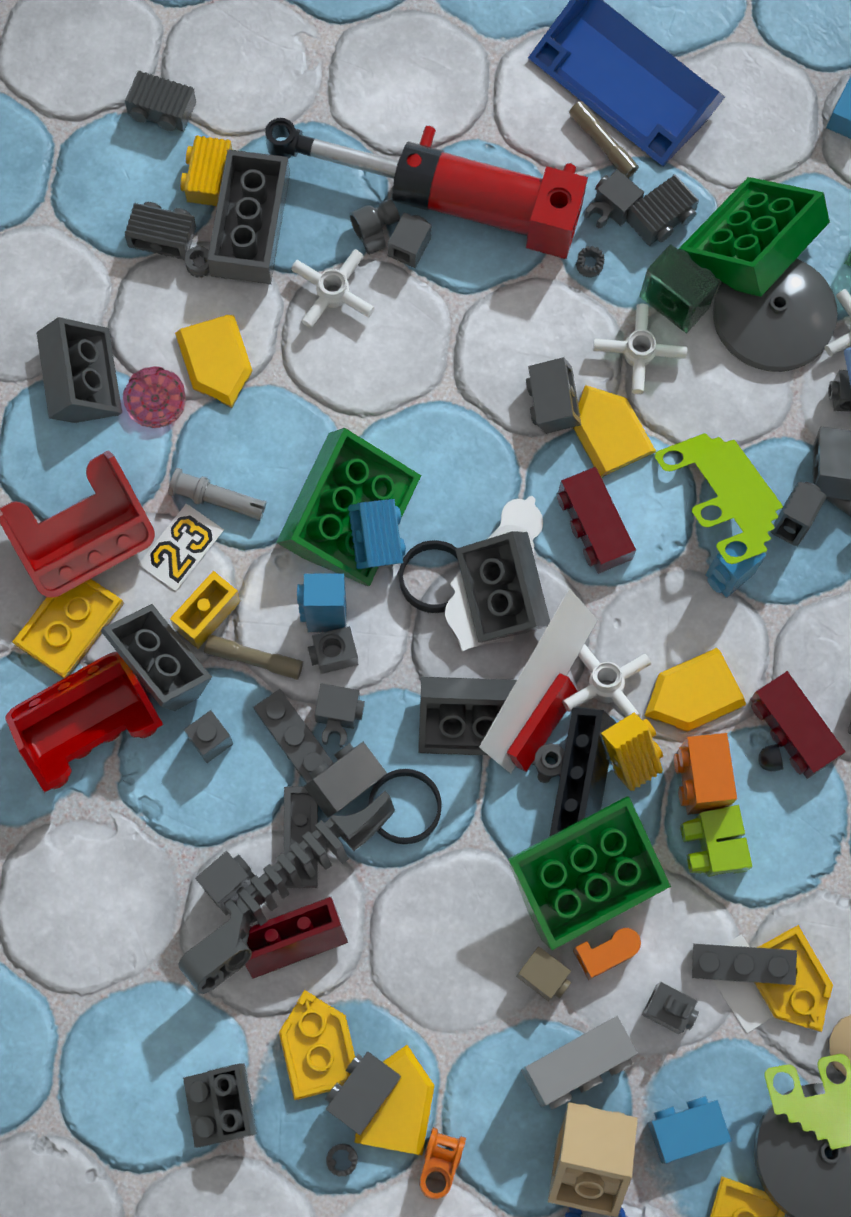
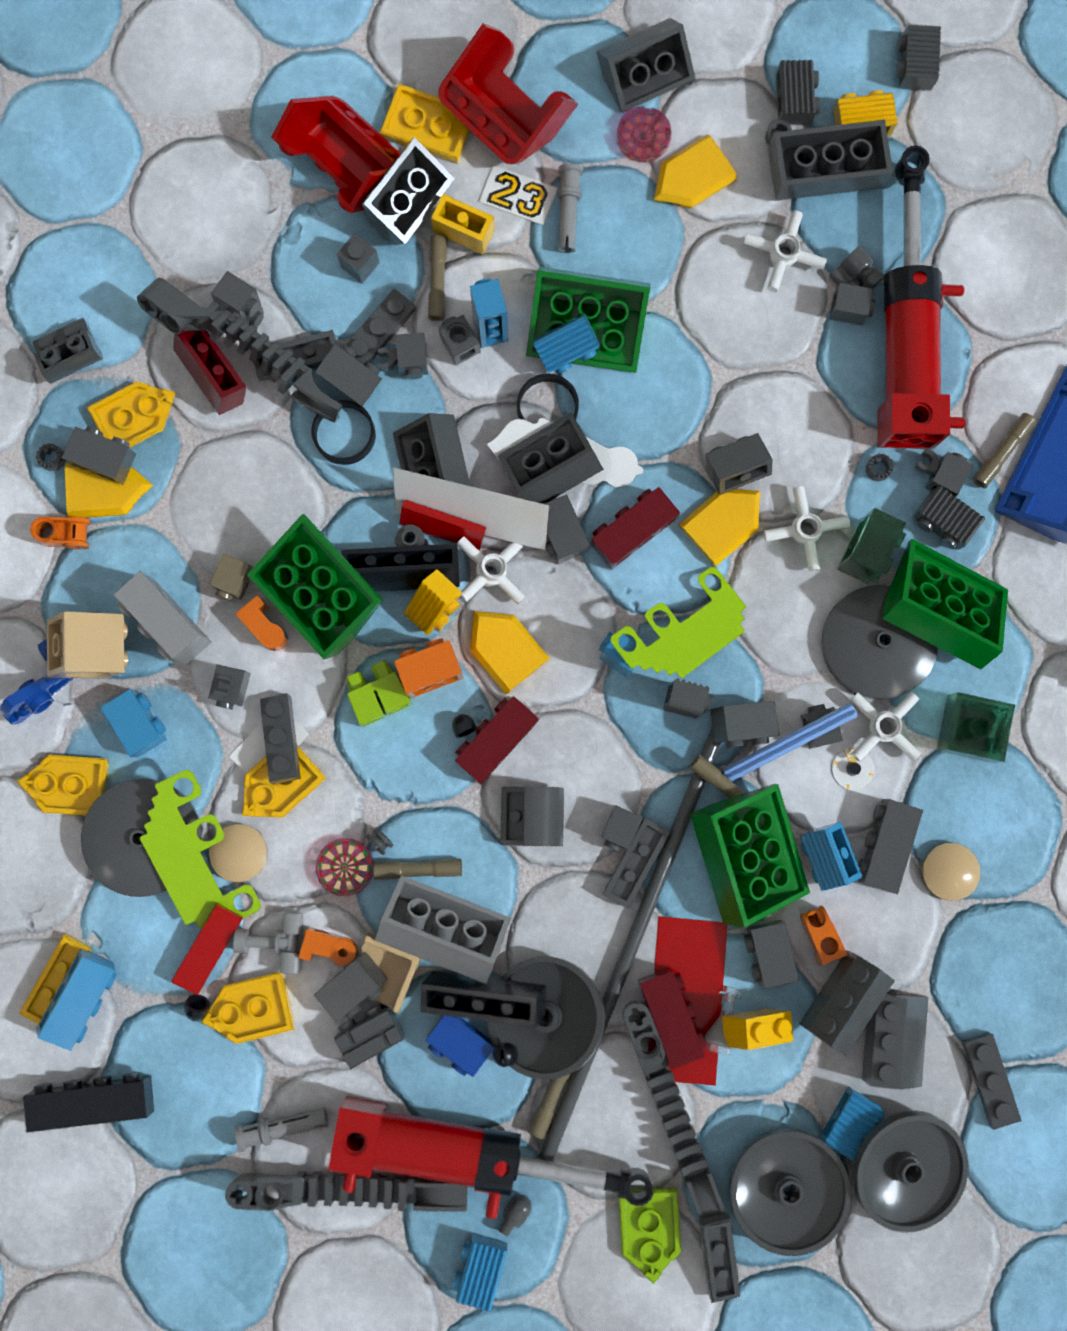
camera: 75 degrees right, 10 degrees up
none -> dark grey brick [545,494,590,565]

